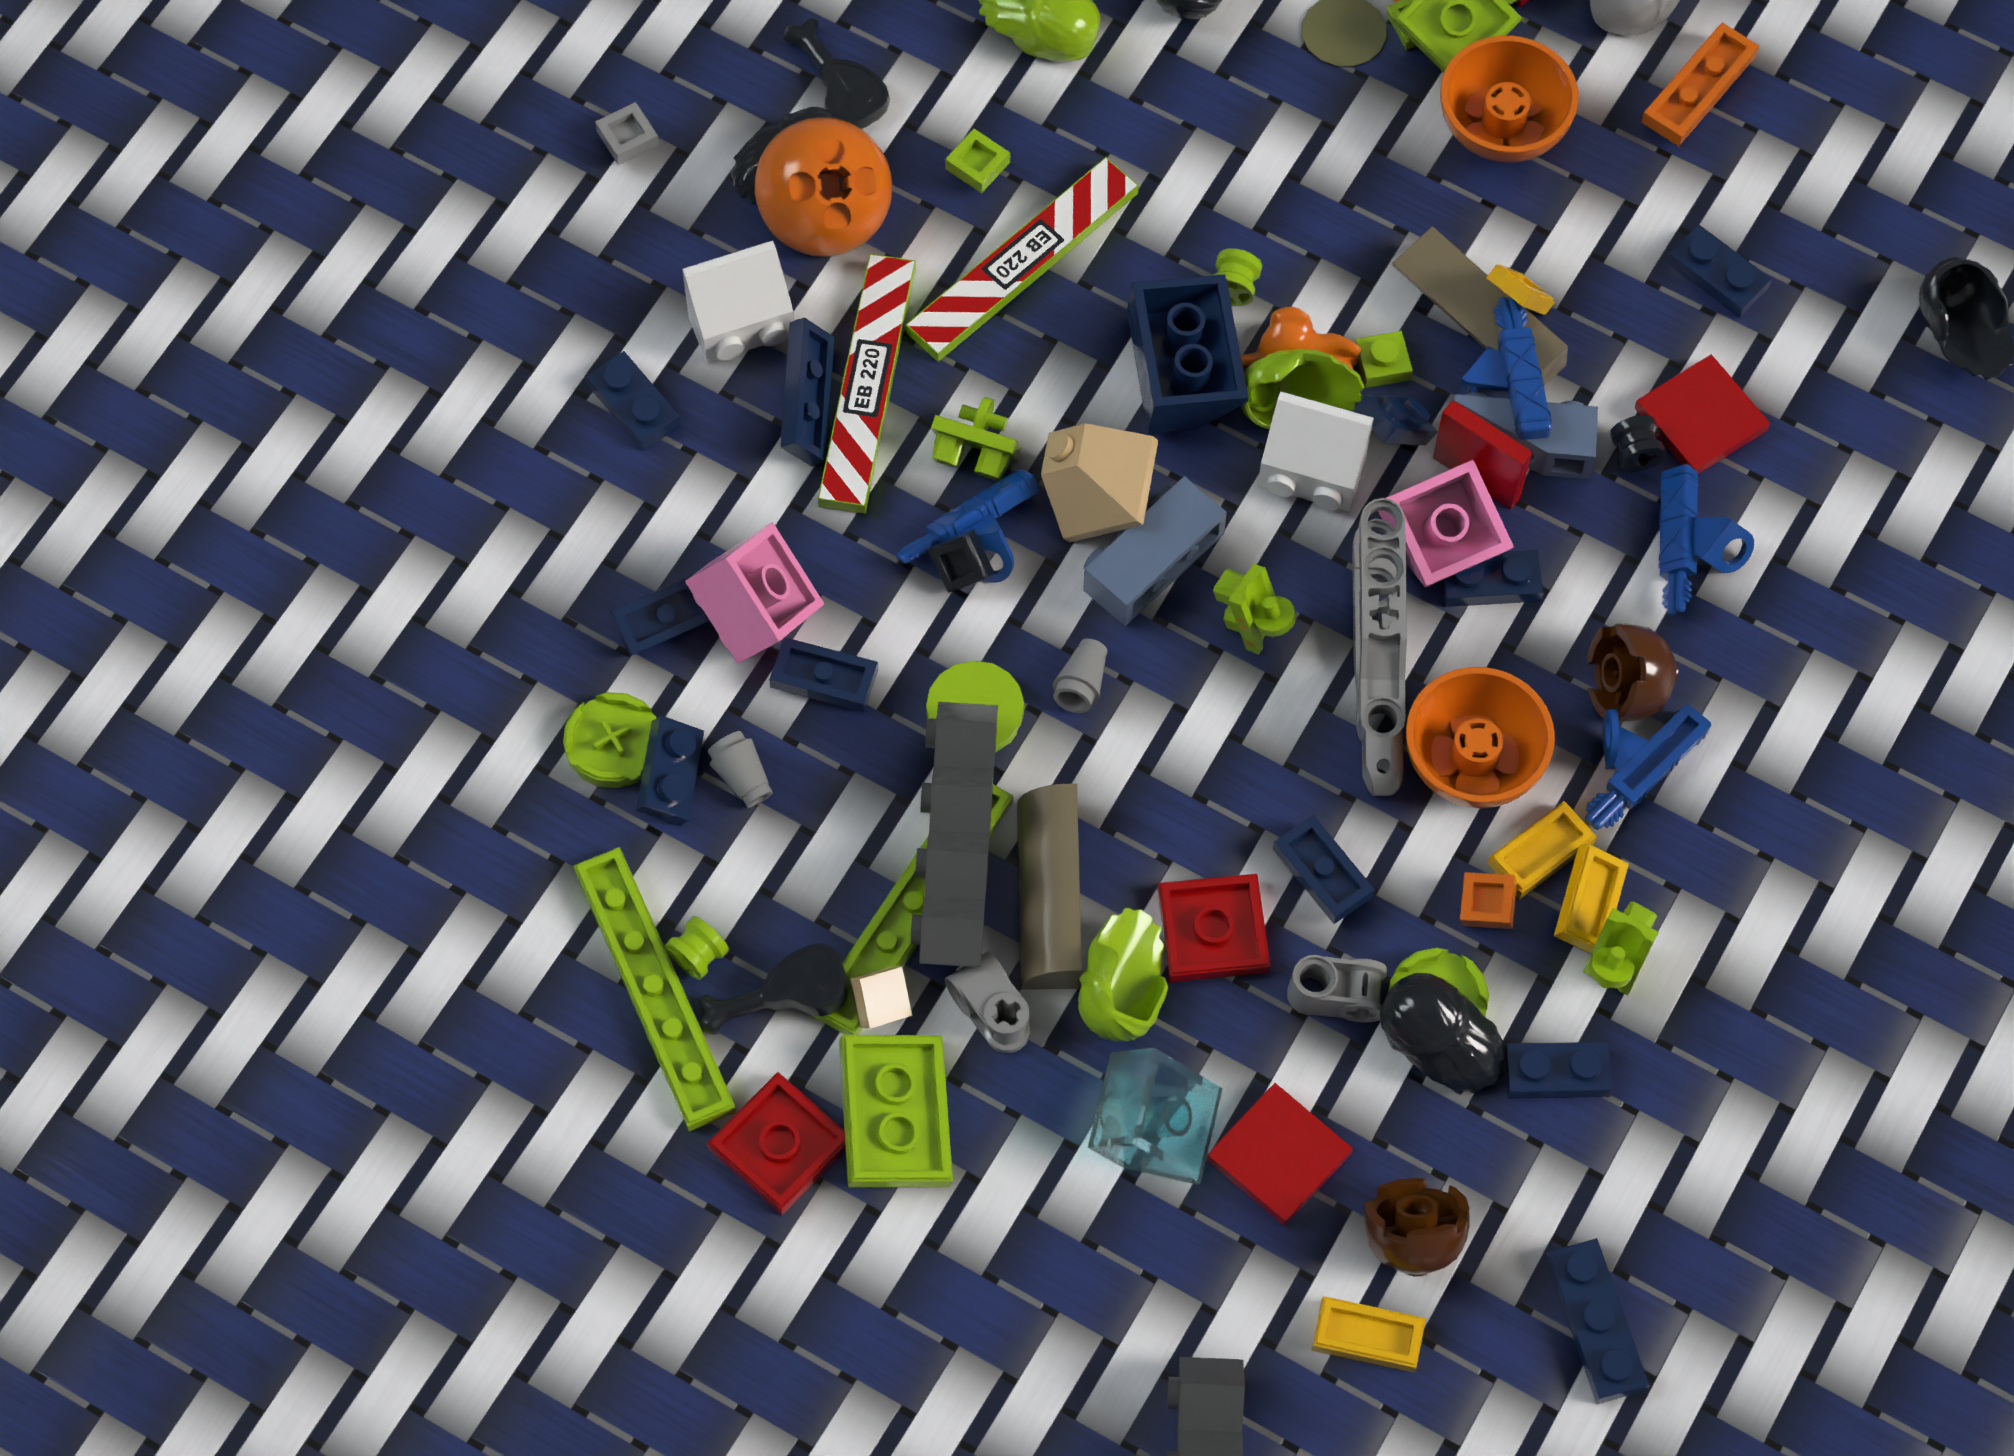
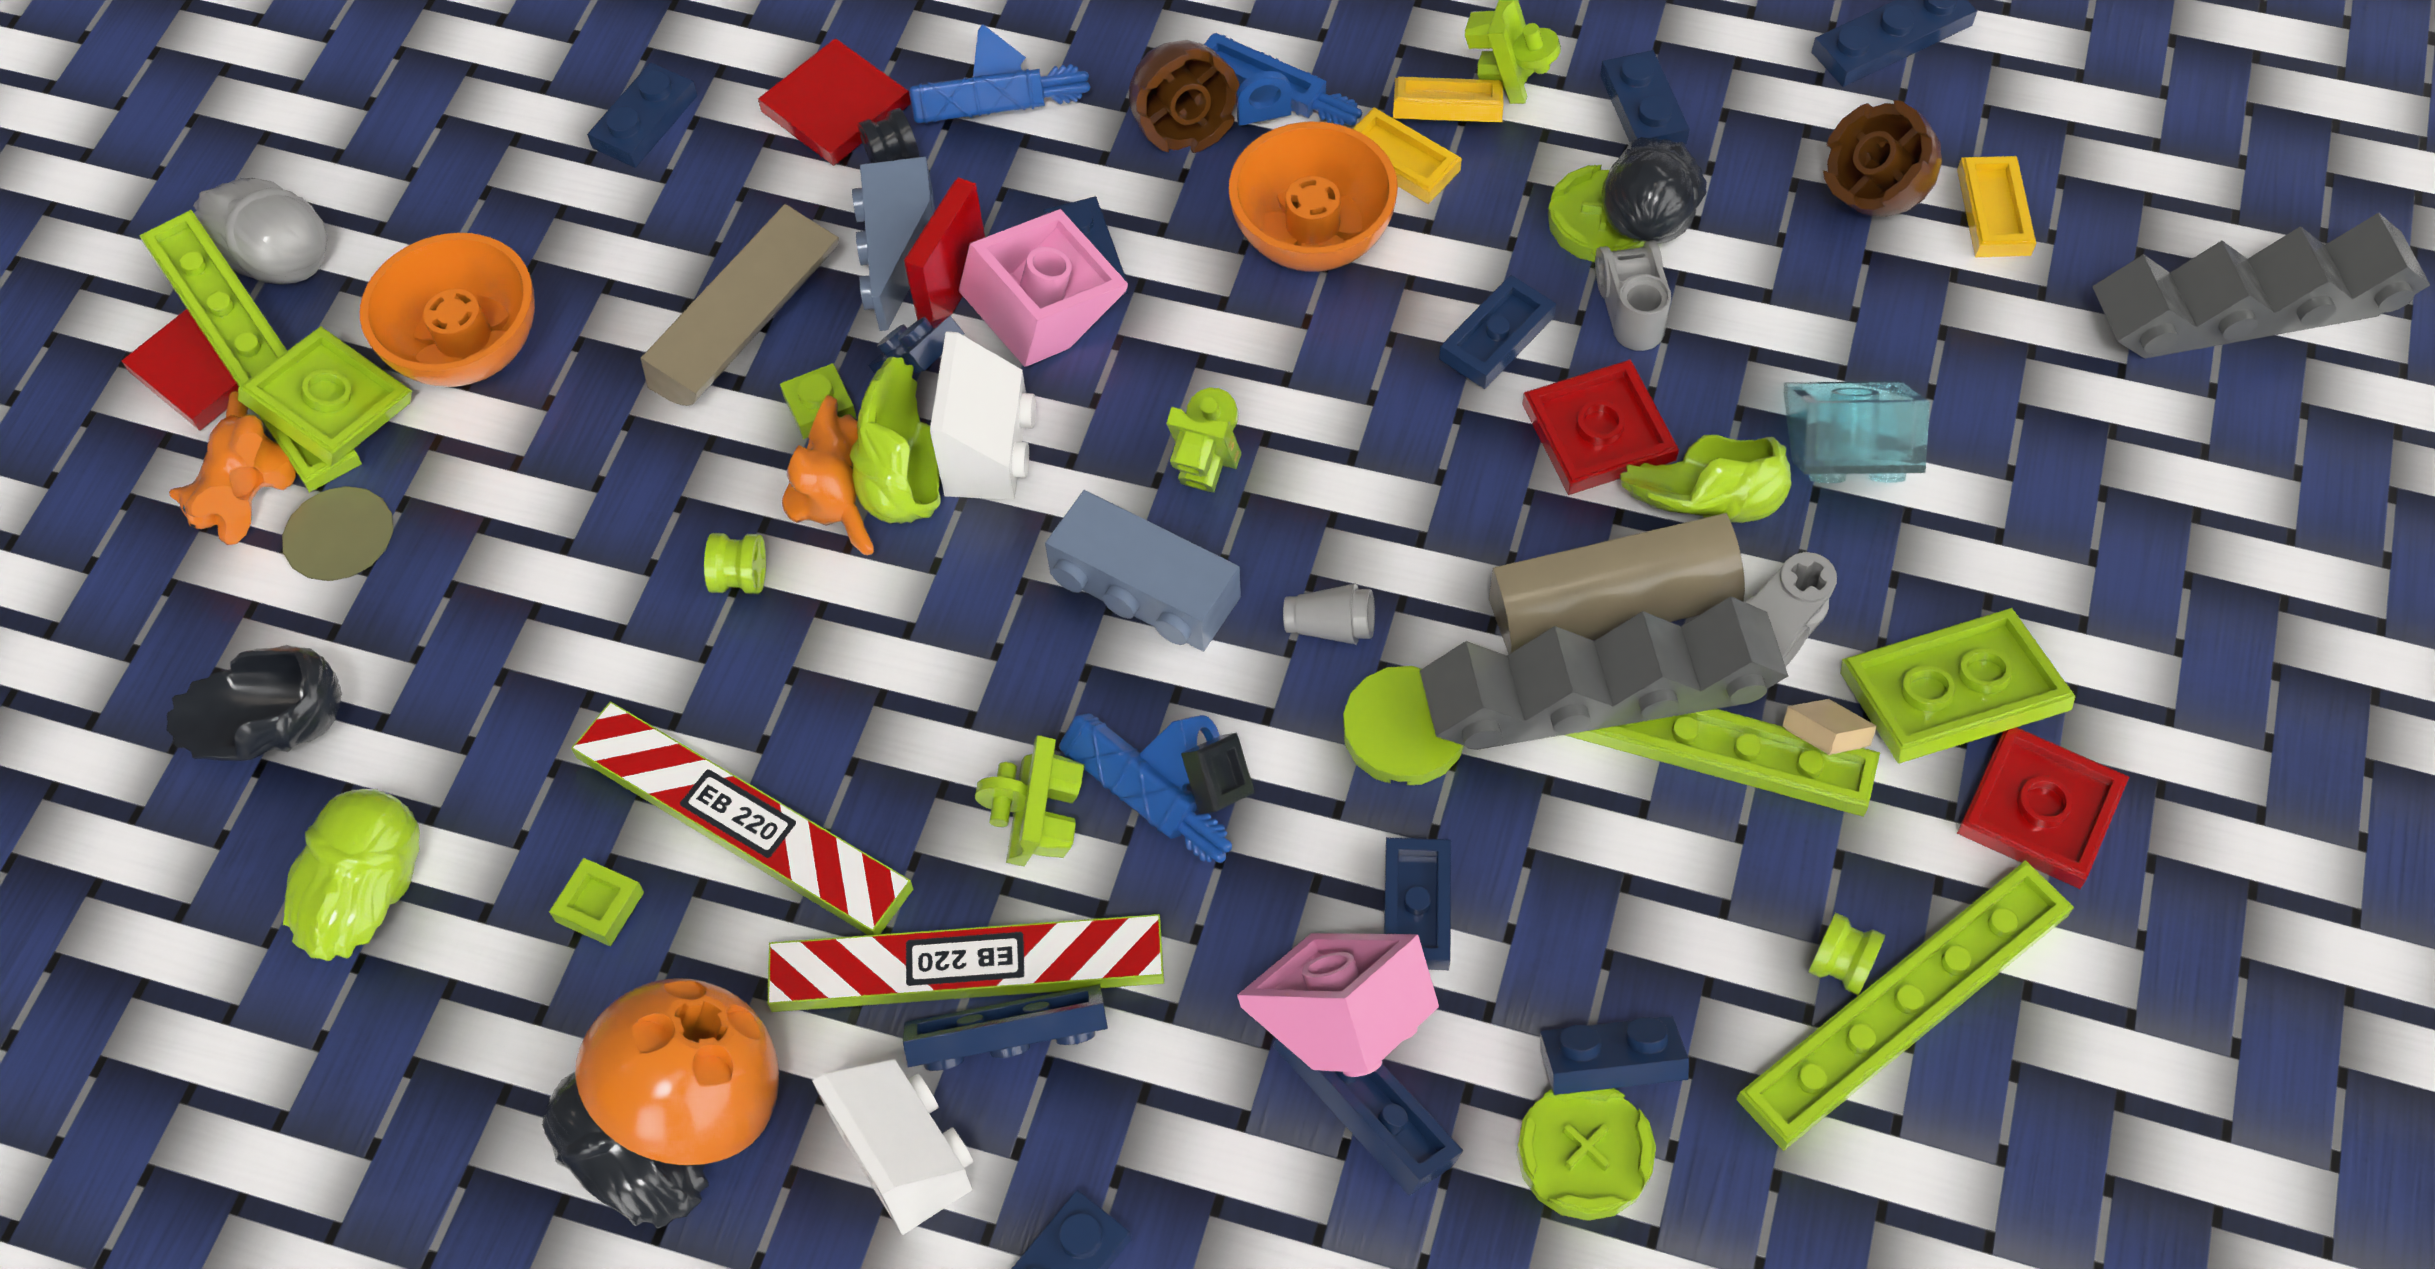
camera: 100 degrees left, 5 degrees down
black piece [700,943,849,1035] -> none
light grey cone [708,731,773,808] -> none
black piece [784,18,890,129] -> none
tan slope [1041,423,1158,543] -> none
dark blue slope [1127,274,1249,434] -> none
red tile [1207,1083,1353,1227] -> none
light grey piece [1352,498,1407,796] -> none
blue piece [1458,297,1552,440] -> none
orange plate [1460,872,1517,929] -> none
yellow tile [1486,264,1555,315] -> none
orange plate [1641,22,1759,147] -> none

